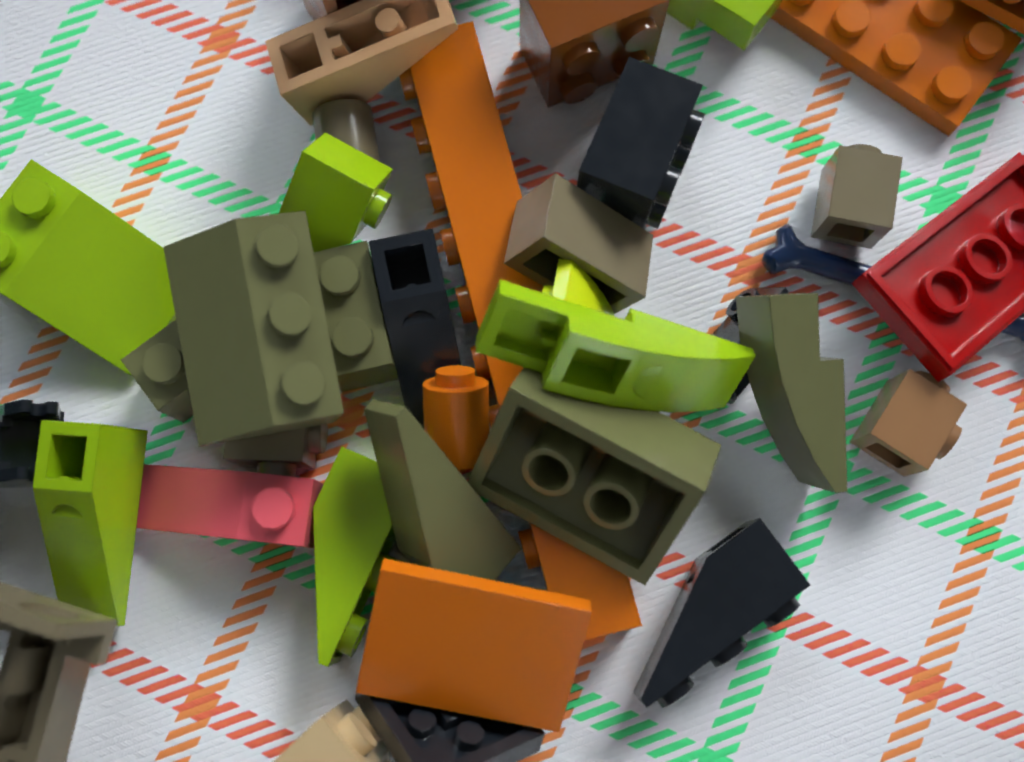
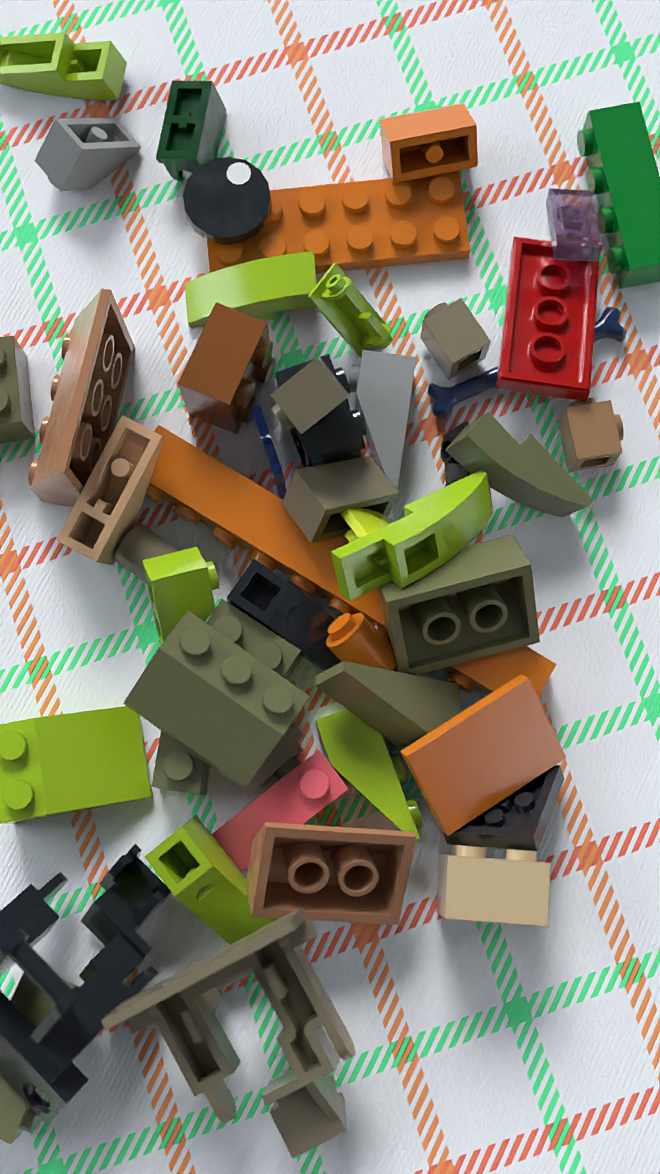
camera: 45 degrees left, 0 degrees up
black slope [633,518,810,708] -> none
none -> nougat slope [246,822,416,925]
none -> clear blue piece [251,405,287,499]
none -> dark tan brick [270,357,350,434]
none -> lime hinge [308,263,393,358]
none -> light grey slope [349,350,416,490]

